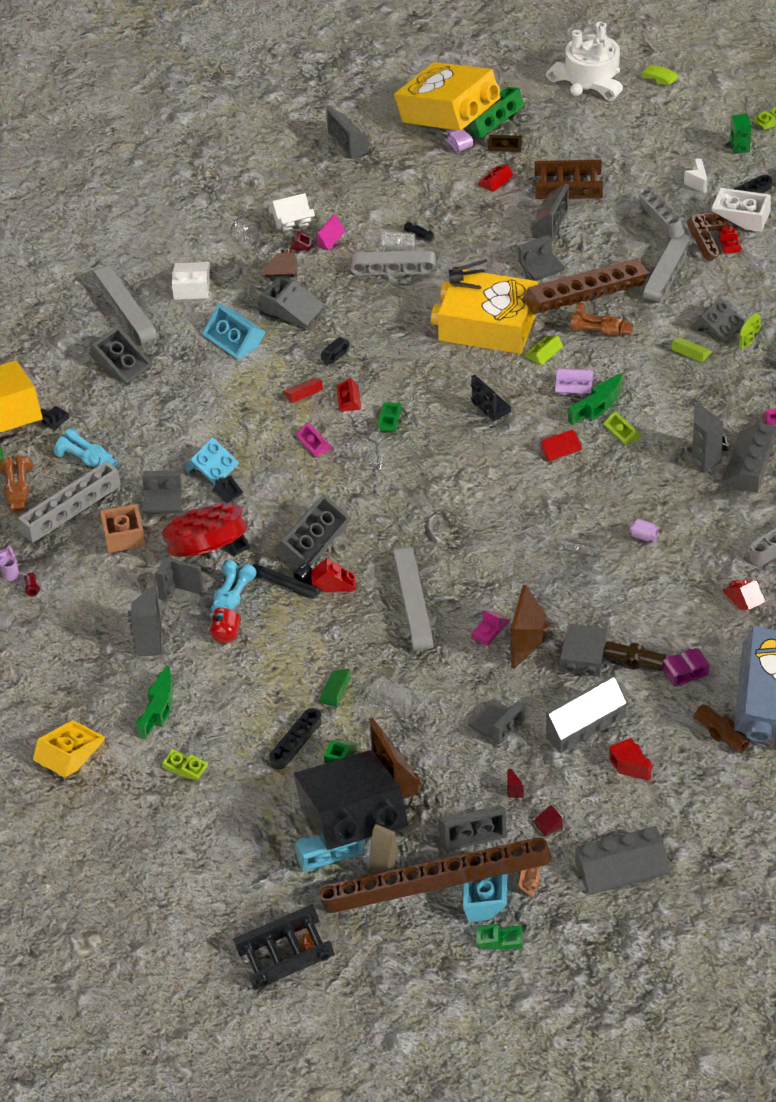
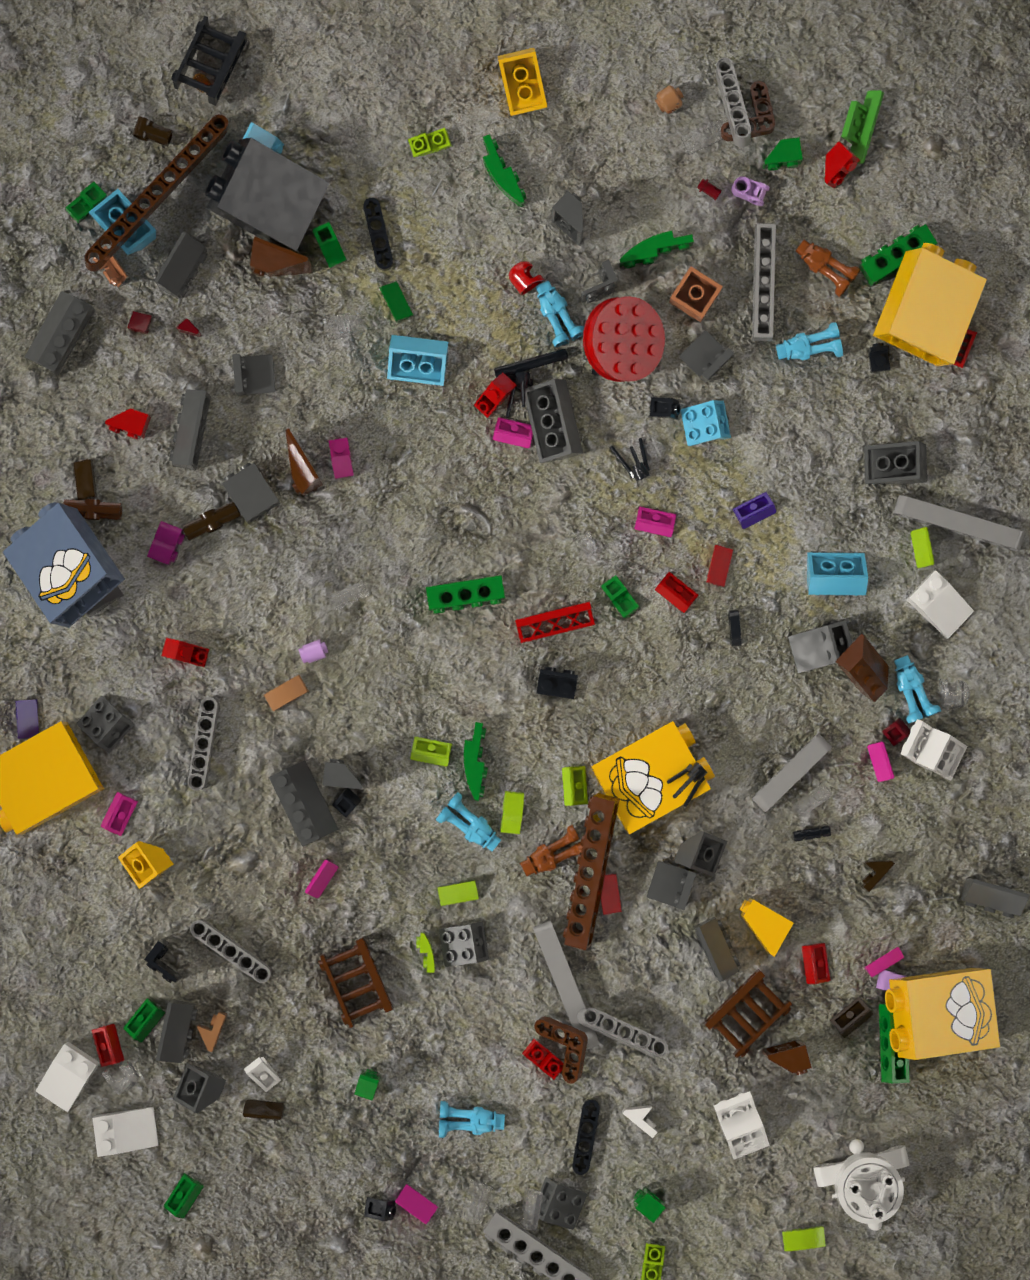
camera: 130 degrees right, 40 degrees up
dark tan slope [369,824,399,875] -> none
light grey beam [393,546,433,651] -> none
red slope [541,429,582,462] -> none
lavender bracket [555,368,593,396] -> none
white slope [712,188,771,232] -> none
none -> dark brown slope [73,459,97,500]
none -> dark brown piece [132,116,173,147]
none -> medium nougat slope [264,675,309,711]
none -> medium azure slope [387,335,449,386]
none -> green brick [426,575,505,614]
none -> medium azure piece [435,792,501,852]
none -> dark pink slope [493,417,533,448]
none -> lime slope [500,791,524,834]
none -> red fence [515,602,595,643]
none -> black plant [610,438,650,481]
none -> green slope [619,231,694,269]
none -> dark grey slope [674,831,727,877]
none -> white bracket [713,1091,770,1160]
none -> dark purple slope [733,492,776,529]
none -> yellow slope [739,898,794,957]
none -> reddish brown slope [762,1039,812,1075]
none -> dark brown slope [861,861,895,892]
none -> dark pink slope [864,947,904,978]
none -> medium azure piece [894,655,942,724]
none -> lime slope [910,527,935,568]

